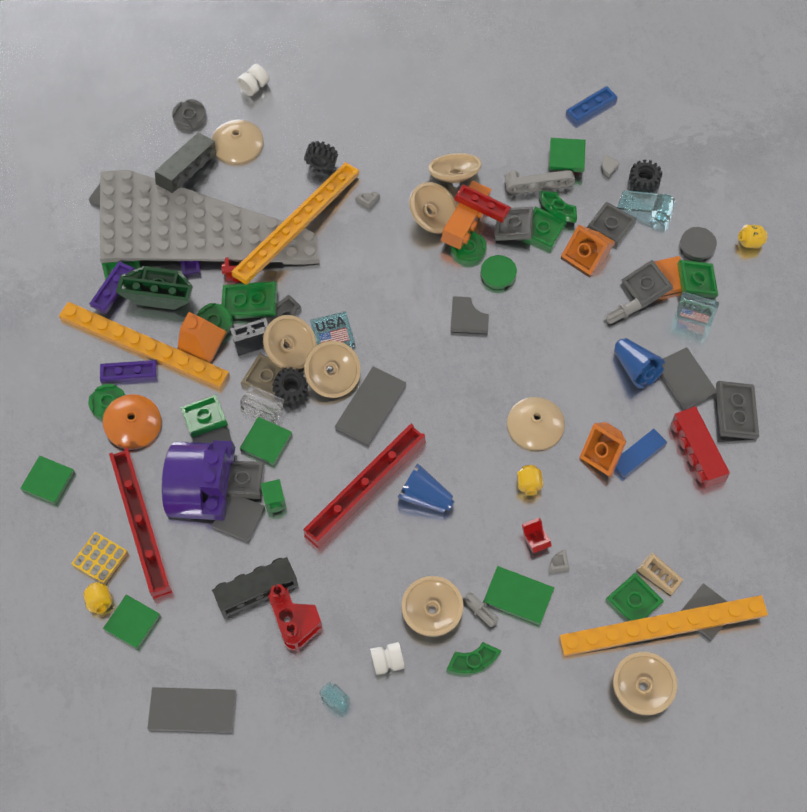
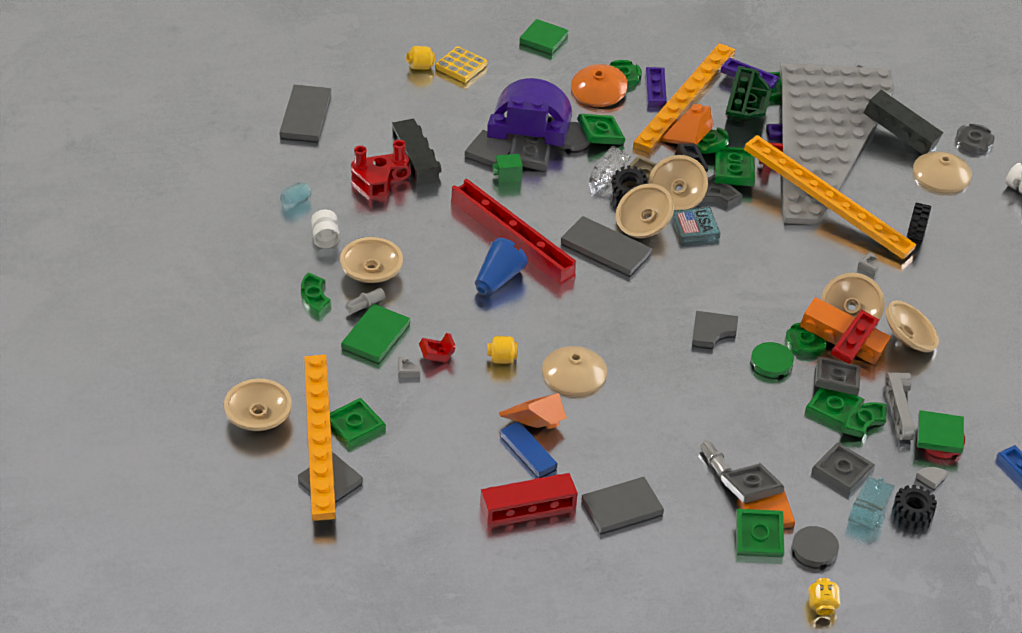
camera: 90 degrees right, 20 degrees down
green tile [103,594,161,650] -> none
red tile [109,447,173,600] -> none
green tile [240,417,292,466] -> none
orange slope [561,225,615,275] -> none
blue cone [614,338,665,388] -> none
tan slope [637,553,683,595] -> none
clear light blue tile [675,292,719,326] -> none
dark grey tile [716,381,759,439] -> none

